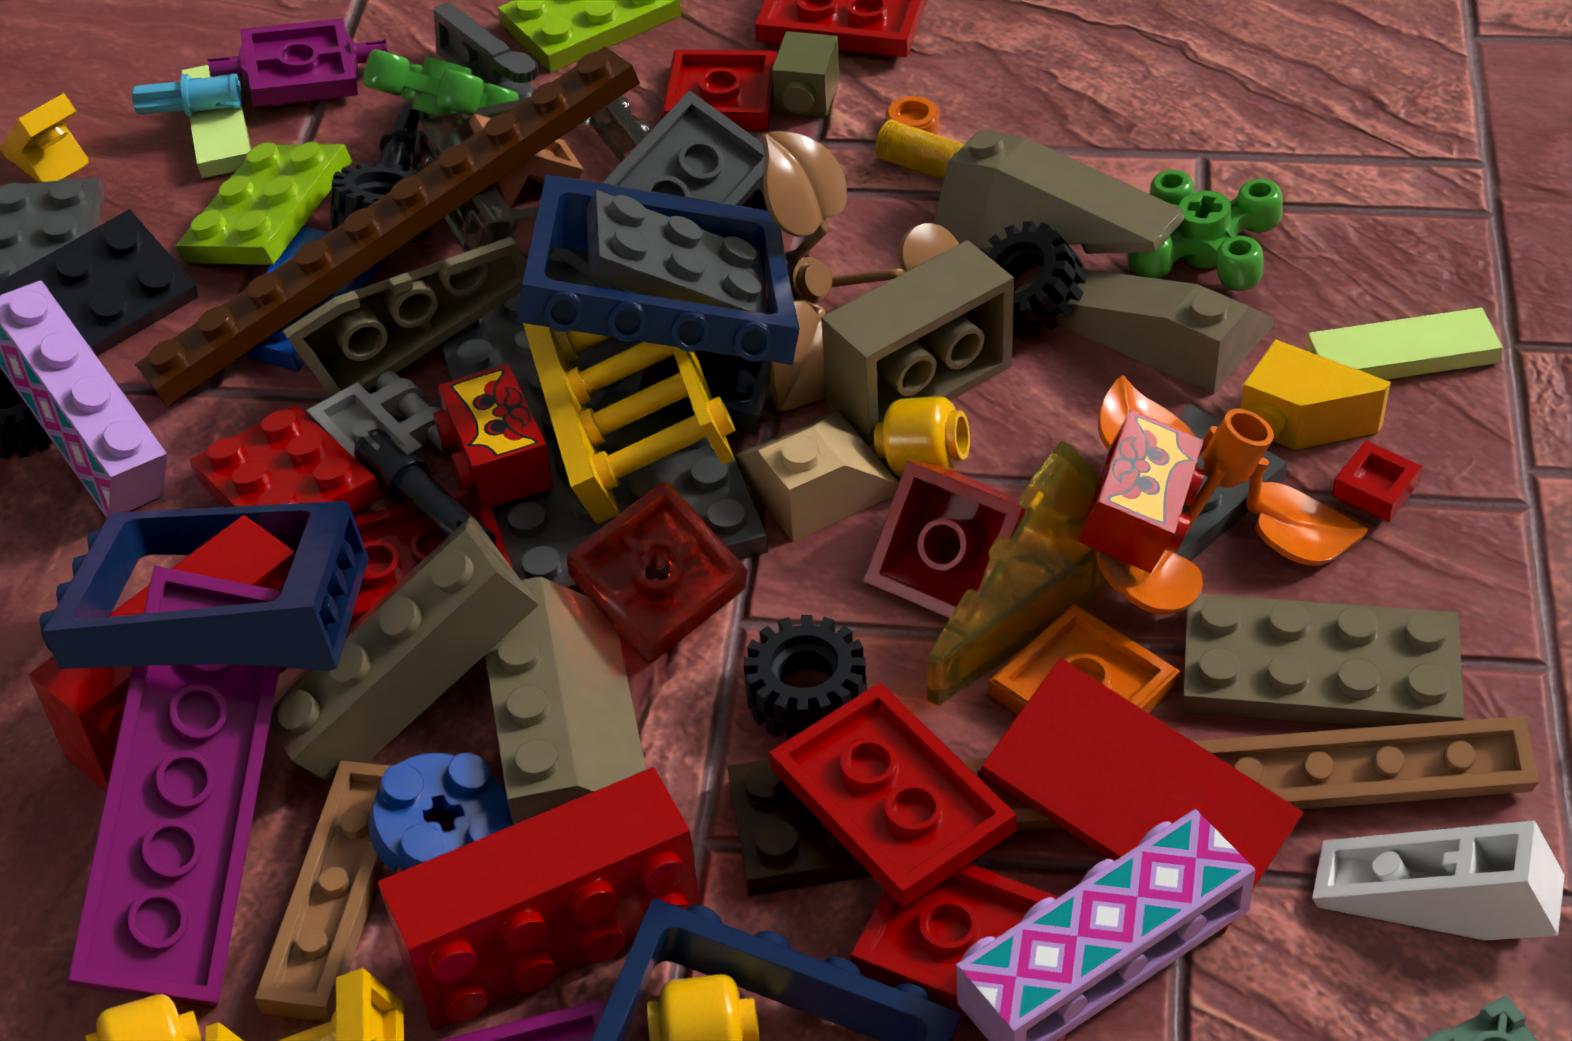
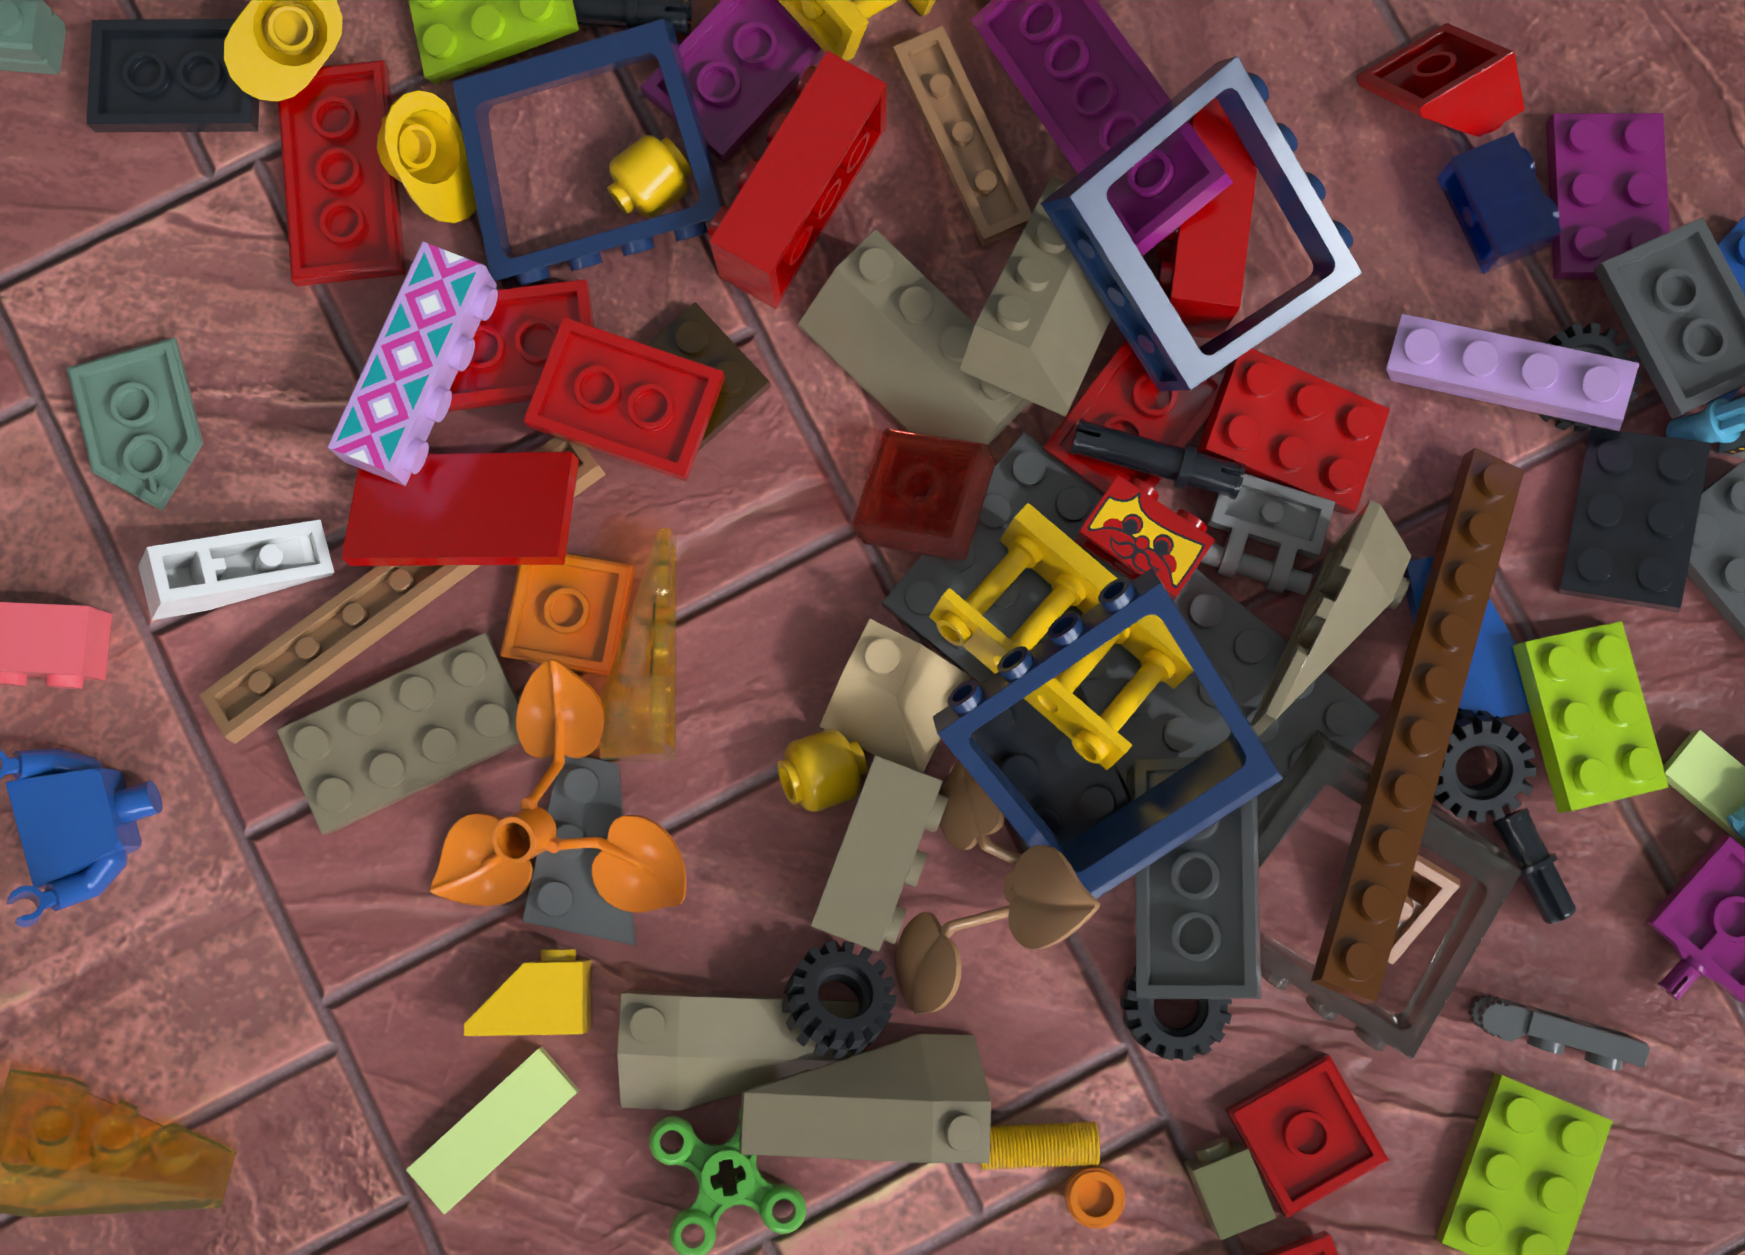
camera: 145 degrees right, 35 degrees up
bright green gear [363,49,519,122] -> none
blue plate [368,753,513,872] -> none
dark grey plate [586,190,769,314] -> none
black tyre [744,615,867,740] -> none
red slope [863,460,1027,630] -> none
red brick [1076,409,1205,573] -> none
red plate [1332,440,1423,522] -> none

